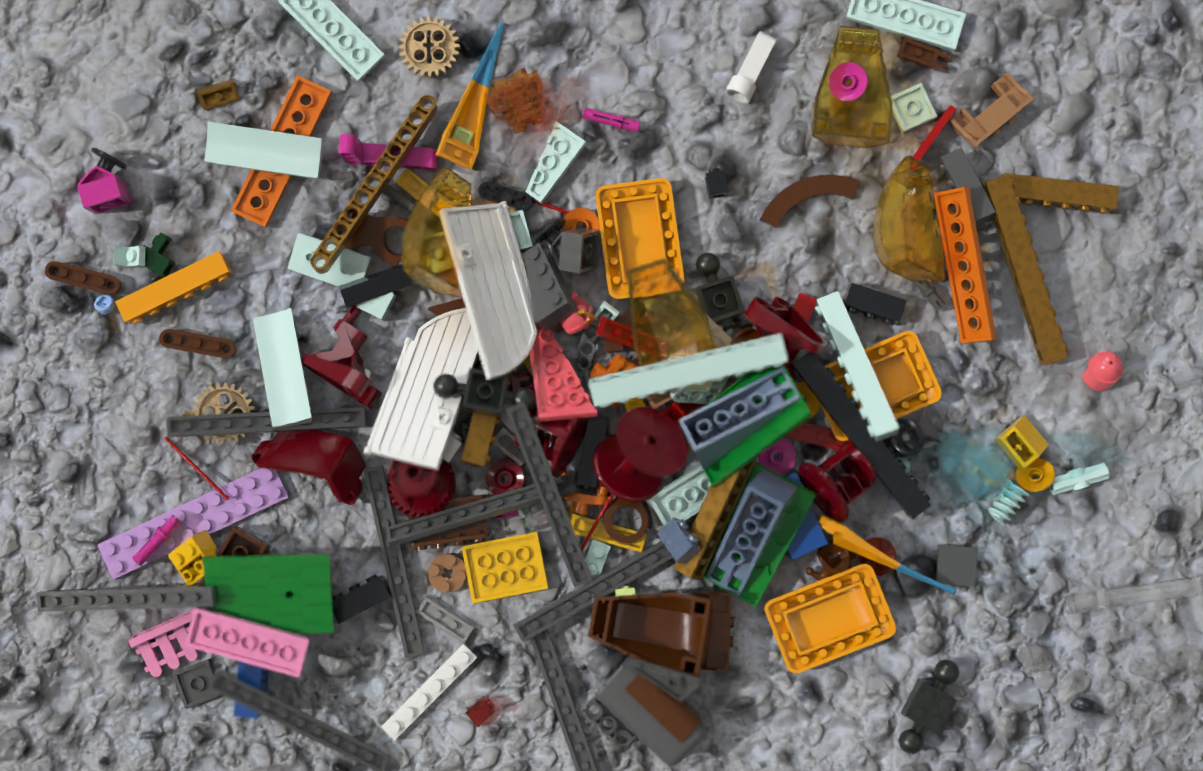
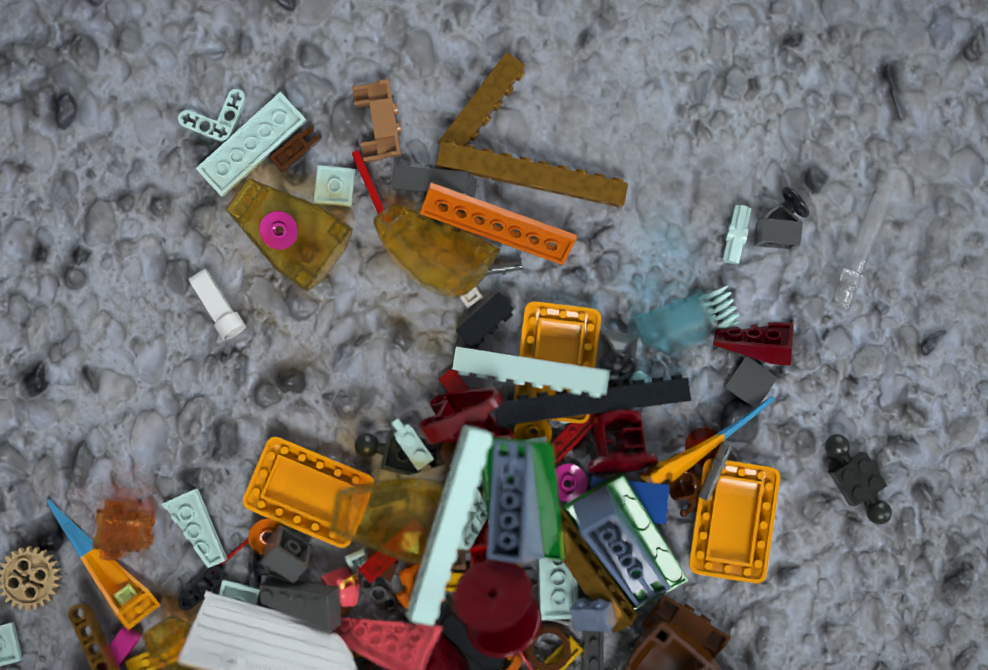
camera: 65 degrees left, 0 degrees up
dark pink pin [582,107,641,133] -> none
black brick [705,168,729,199] -> none
reddish brown tile [759,175,860,228] -> none
yellow slope [994,415,1049,469] -> none
light orange dish [1015,458,1055,492] -> none
coral helmet [1082,350,1123,391] -> none
none -> light aqua hinge [392,418,434,470]
none -> white tile [457,282,483,309]
none -> dark grey pin [697,443,732,501]
none -> dark red wedge [713,322,794,366]
none -> dark grey piece [754,187,810,250]

